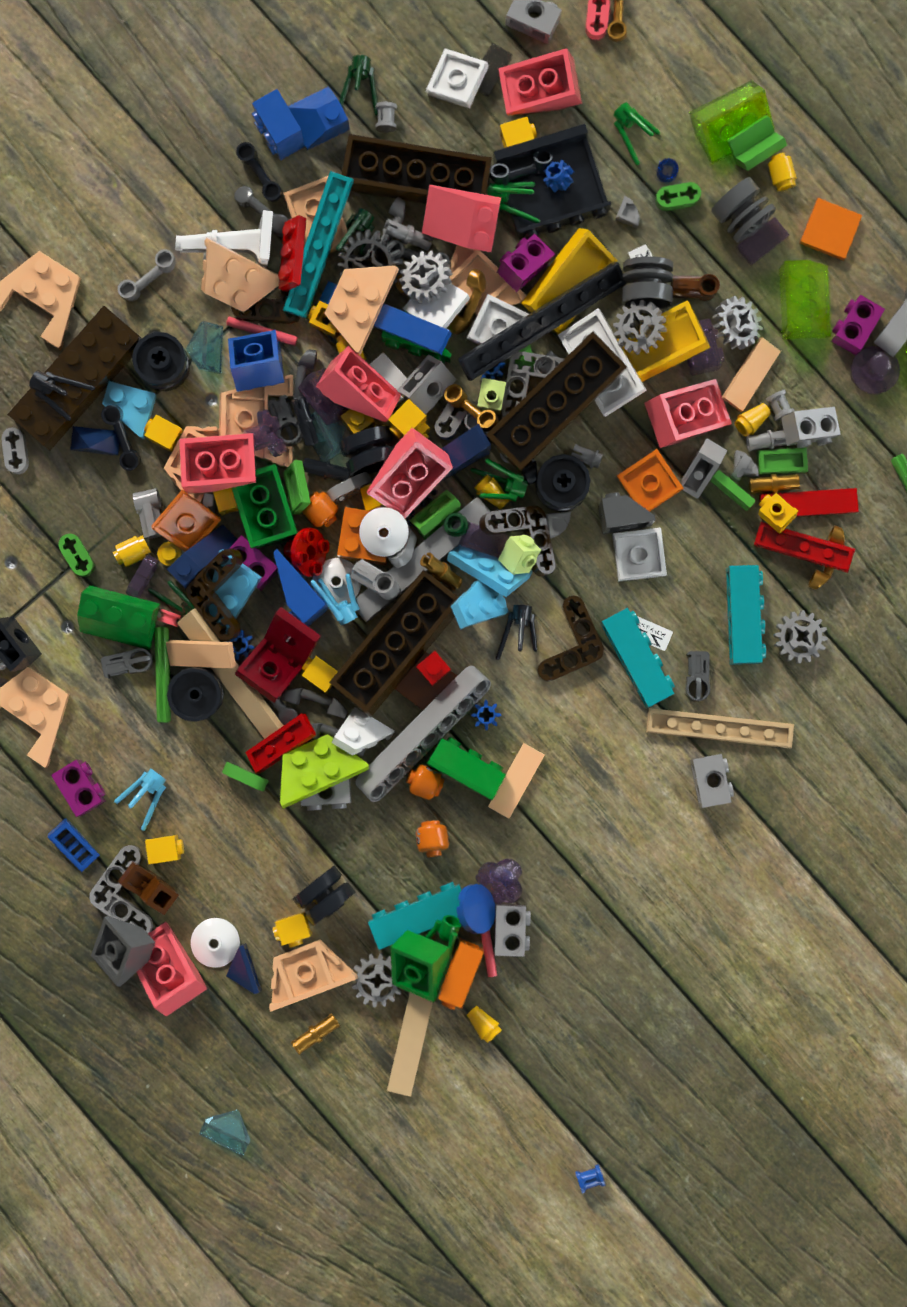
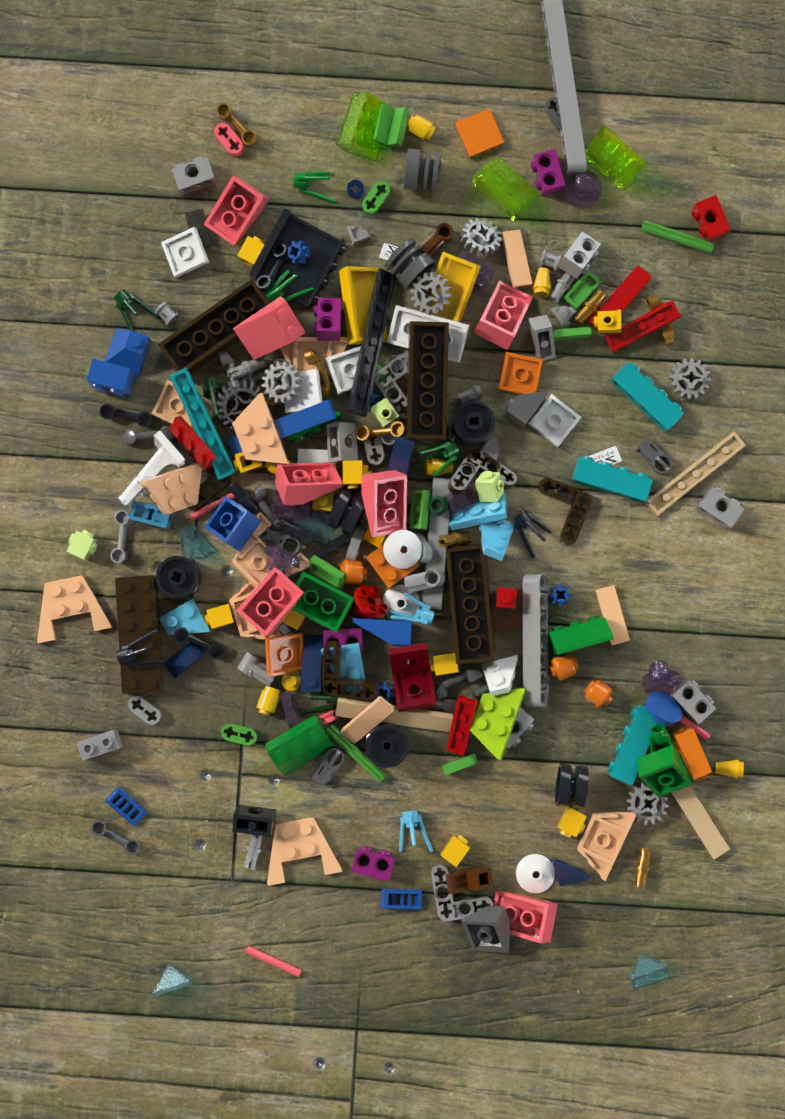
camera: 40 degrees left, 0 degrees up
tile [736,217,789,266] -> none
none -> yellowish green brick [67,530,98,561]
none -> dark azure brick [129,500,174,530]
none -> black axle [227,481,260,515]

